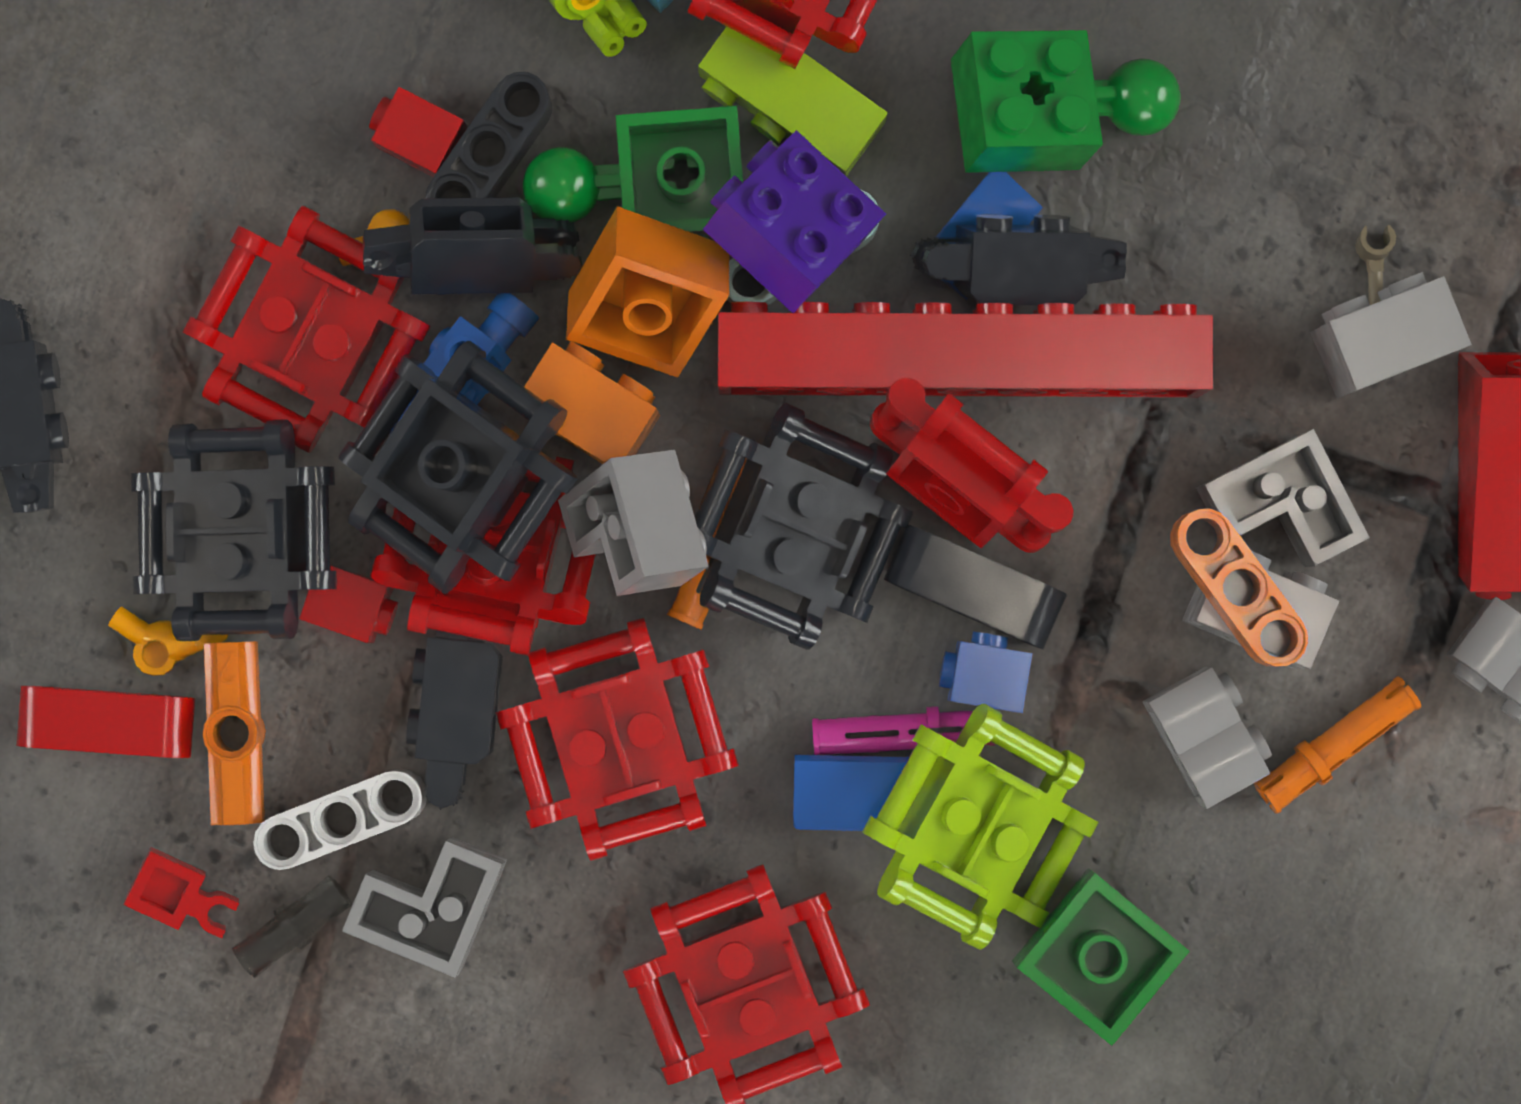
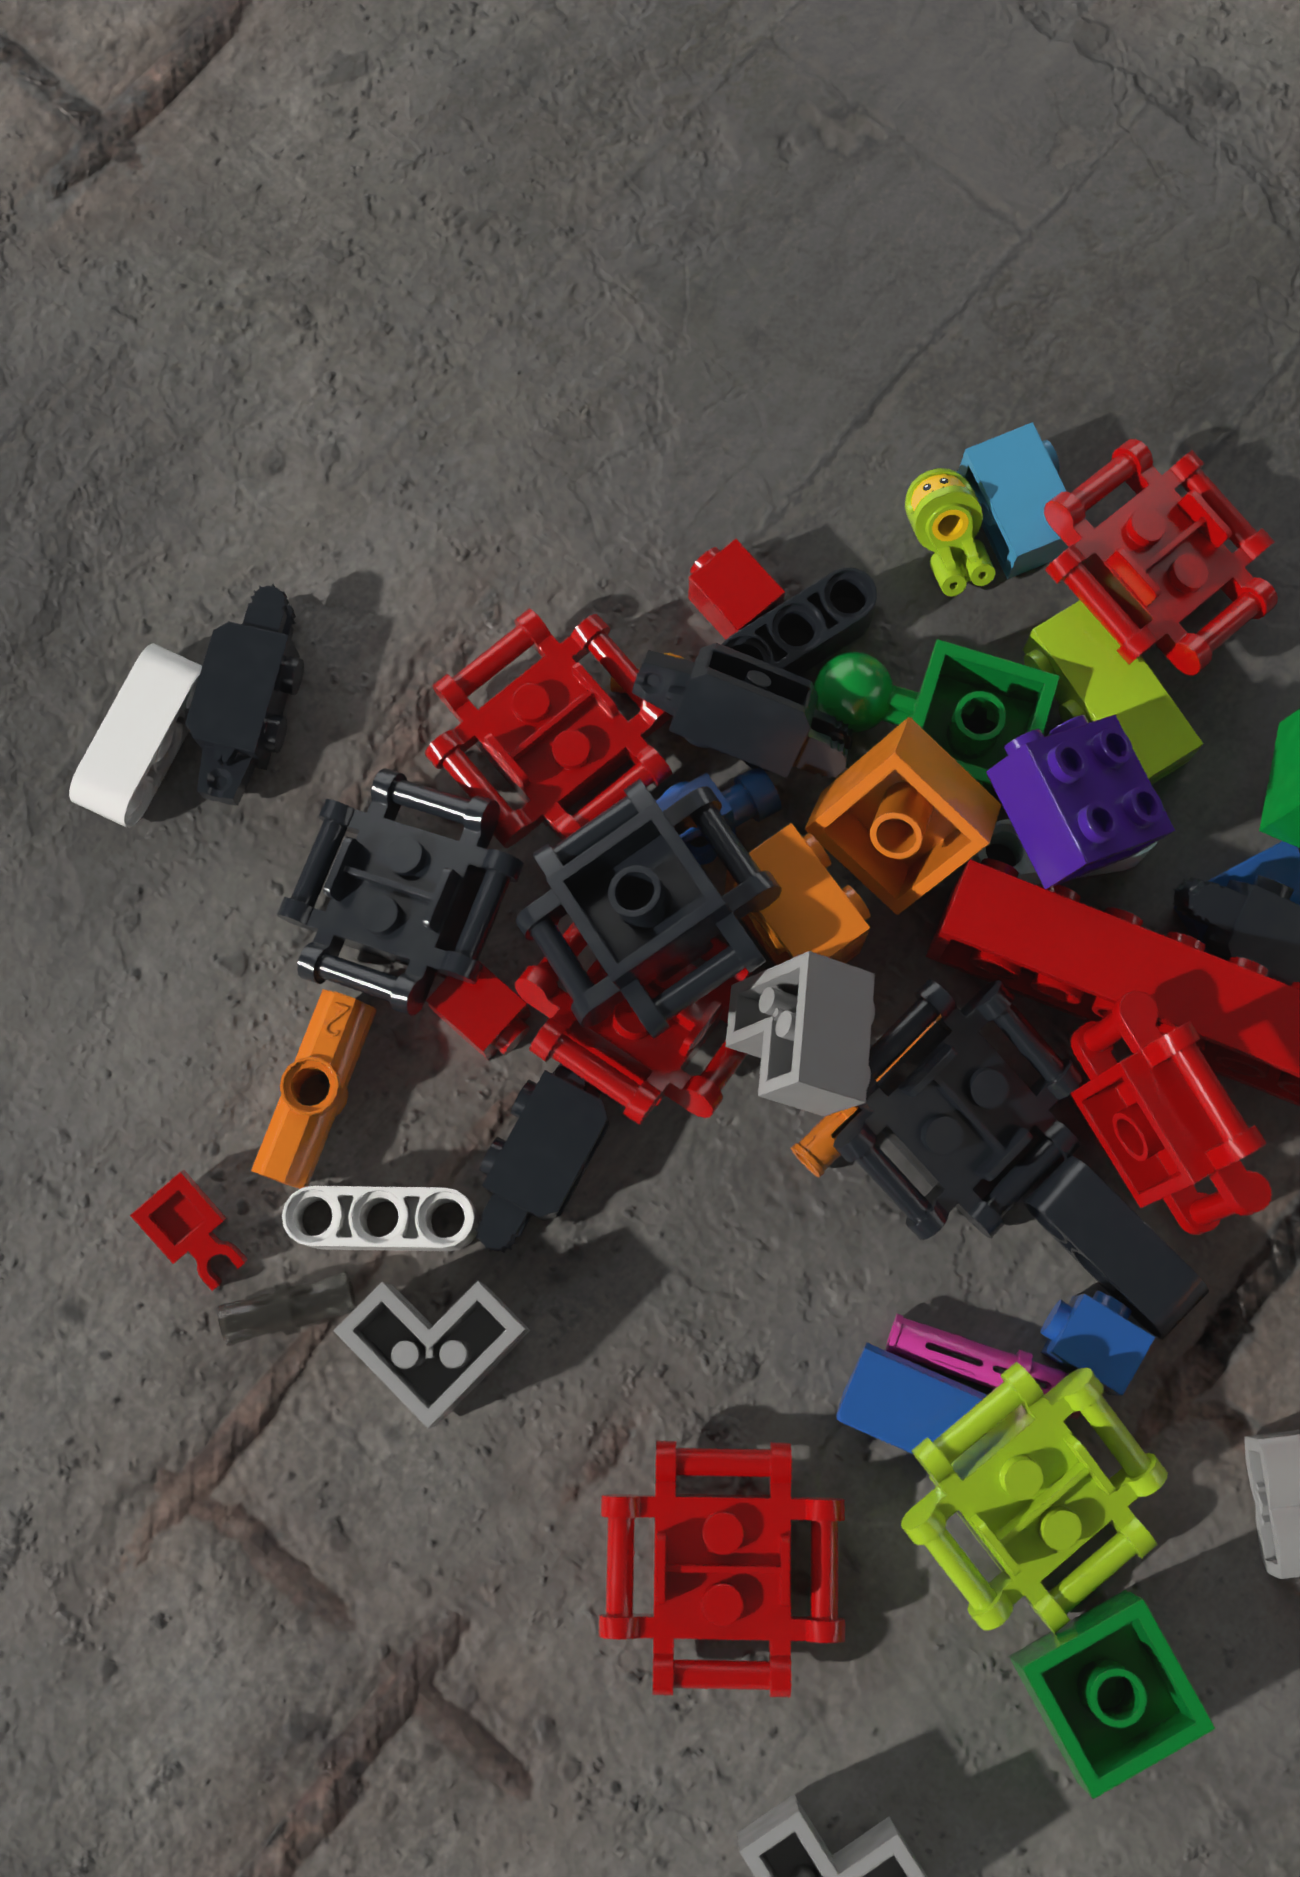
camera: 25 degrees right, 10 degrees down
red beam [16,685,195,758] -> none
light orange animal [108,606,228,676] -> none
red brick [495,617,739,861] -> none

